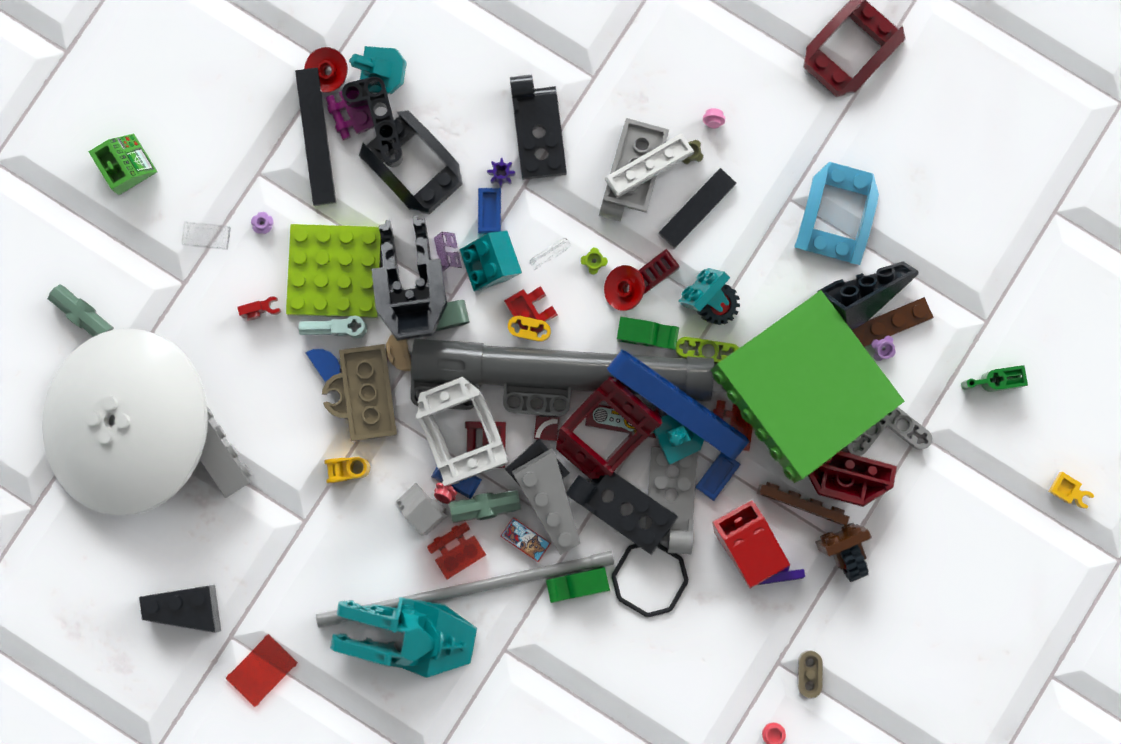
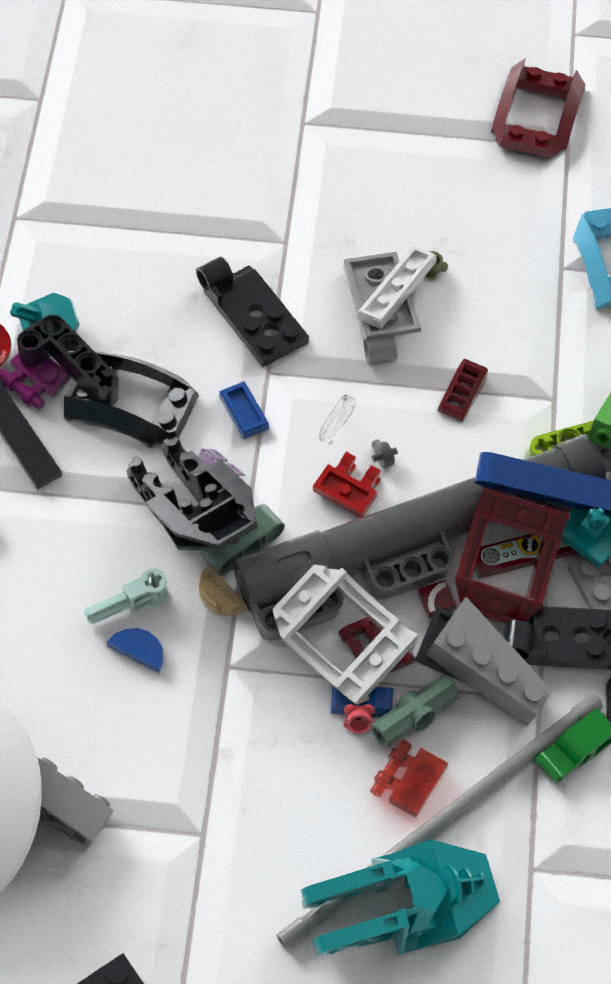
camera: 25 degrees left, 25 degrees down
red plate [237,296,281,320] -> none
lime plate [286,224,382,318] -> none
dark tan plate [322,344,397,442] -> none
yellow piece [324,457,370,483] -> none
light grey wedge [396,483,447,535] -> none
teal slope [459,231,522,292] -> none
dark purple gear [487,158,516,188] -> none
tile [500,517,551,562] -> none
yellow beam [508,316,551,342] -> none
lime plate [580,247,608,275] -> none
red dish [604,265,645,311] -> none
green piece [617,316,679,350] -> none
black tile [658,168,737,249] -> none
teal plate [678,268,740,325] -> none
bright pink plate [703,108,725,128] -> none
none -> dark grey piece [371,439,398,469]

